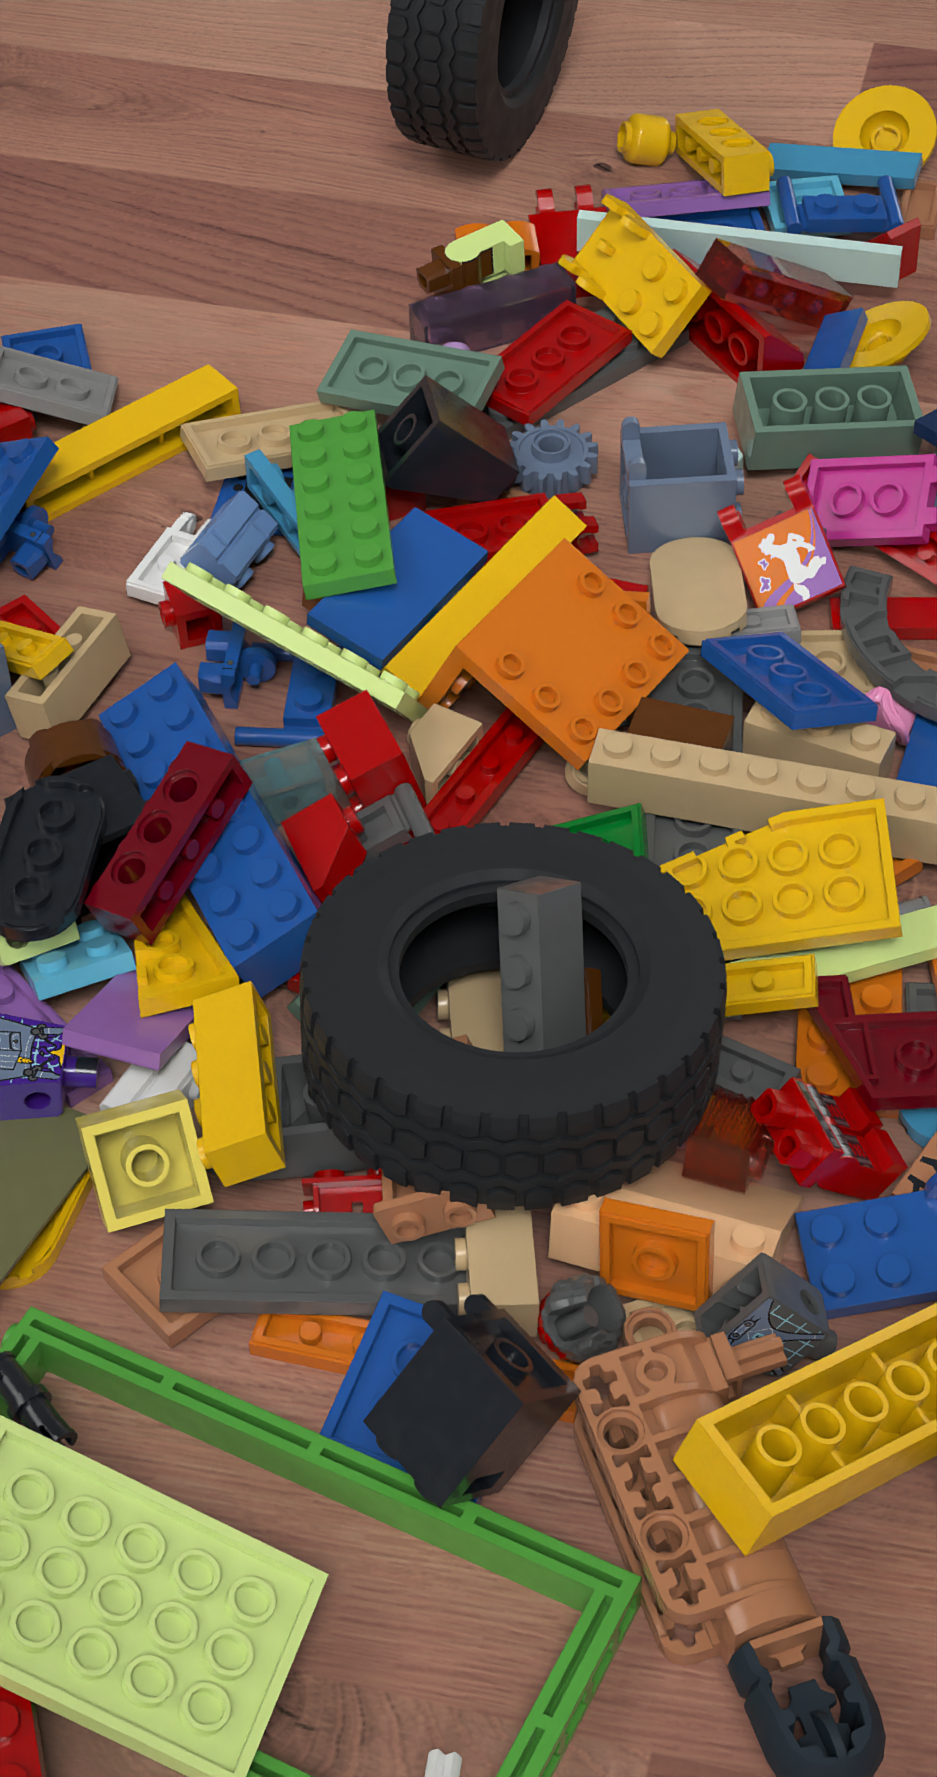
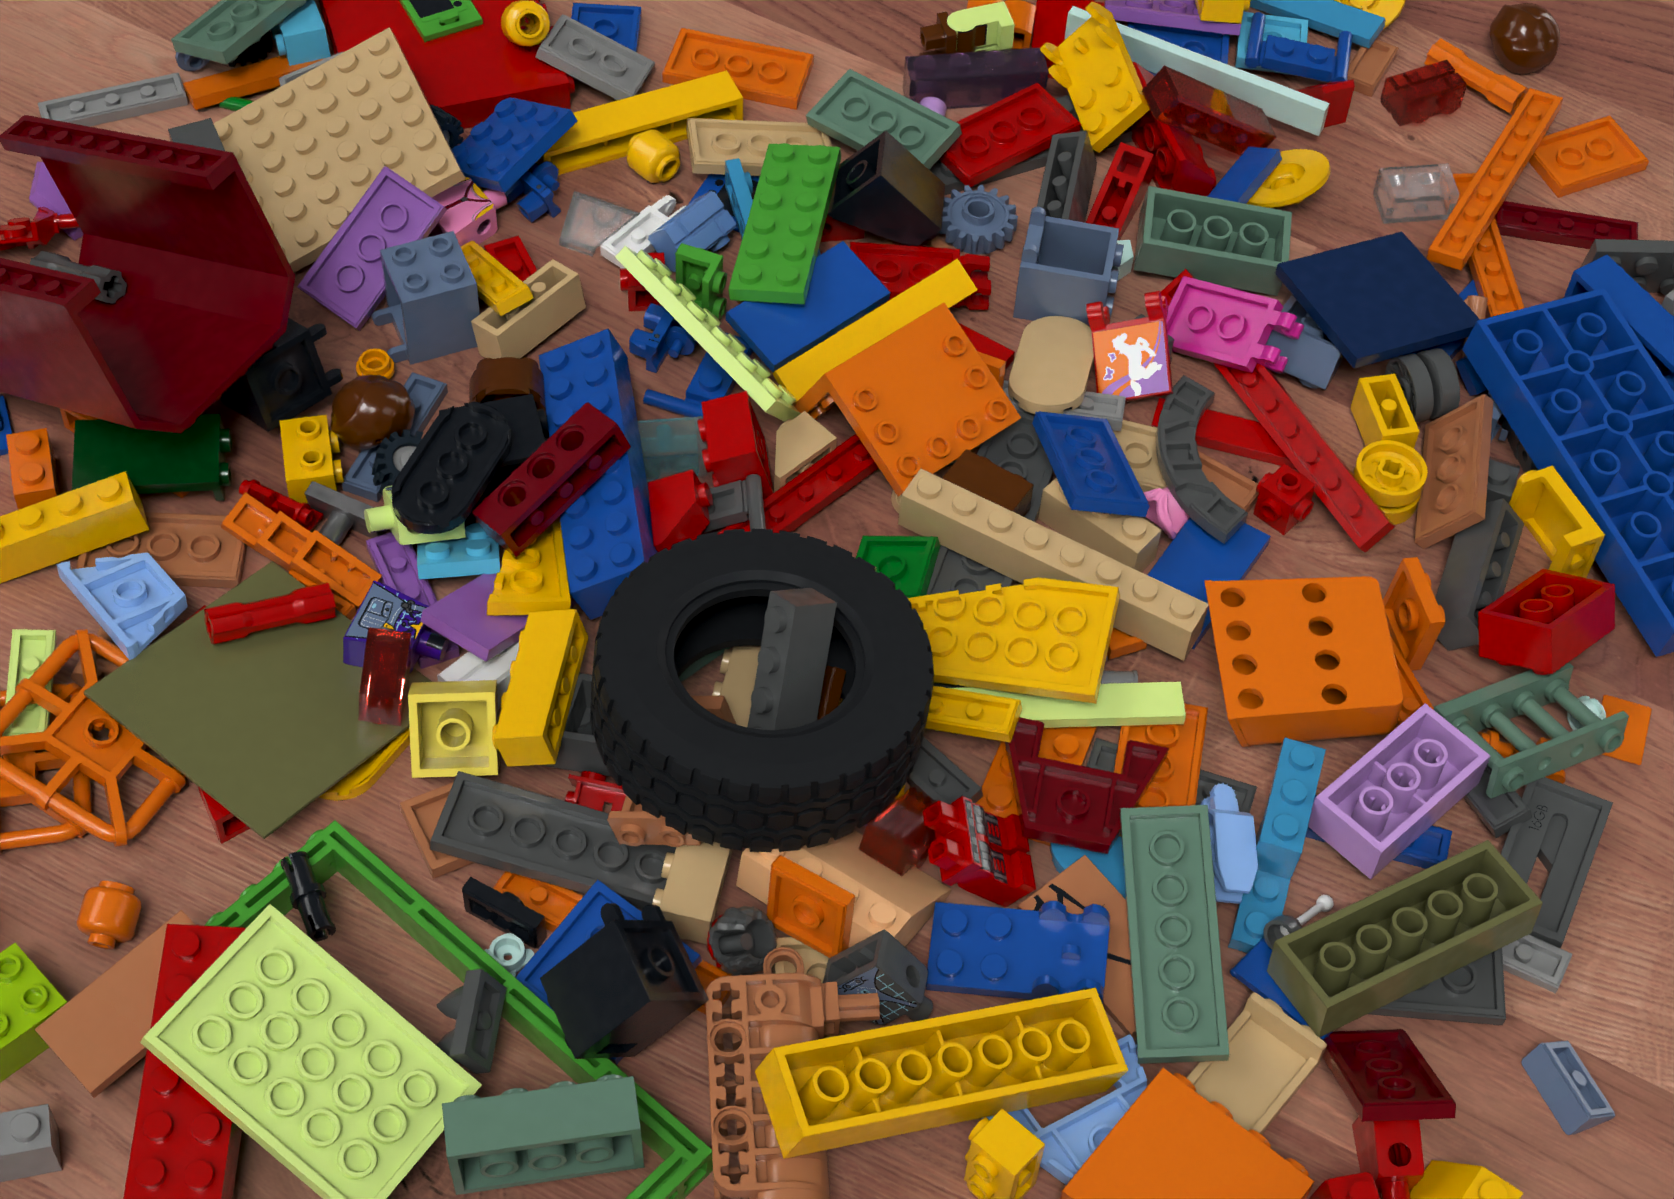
camera: 10 degrees right, 5 degrees up
none -> clear red slope [358,627,411,726]
none -> dark grey tile [436,969,507,1074]
none -> sand green brick [442,1074,645,1195]
none -> black plate [462,877,547,949]
none -> light aqua plate [484,933,534,977]
none -> clear slope [559,191,640,257]
none -> yellow head [627,130,680,183]
none -> orange tile [662,28,814,110]
none -> bright green bracket [675,243,727,320]
none -> dark grey brick [1037,131,1097,223]
none -> red slope [1085,142,1157,240]

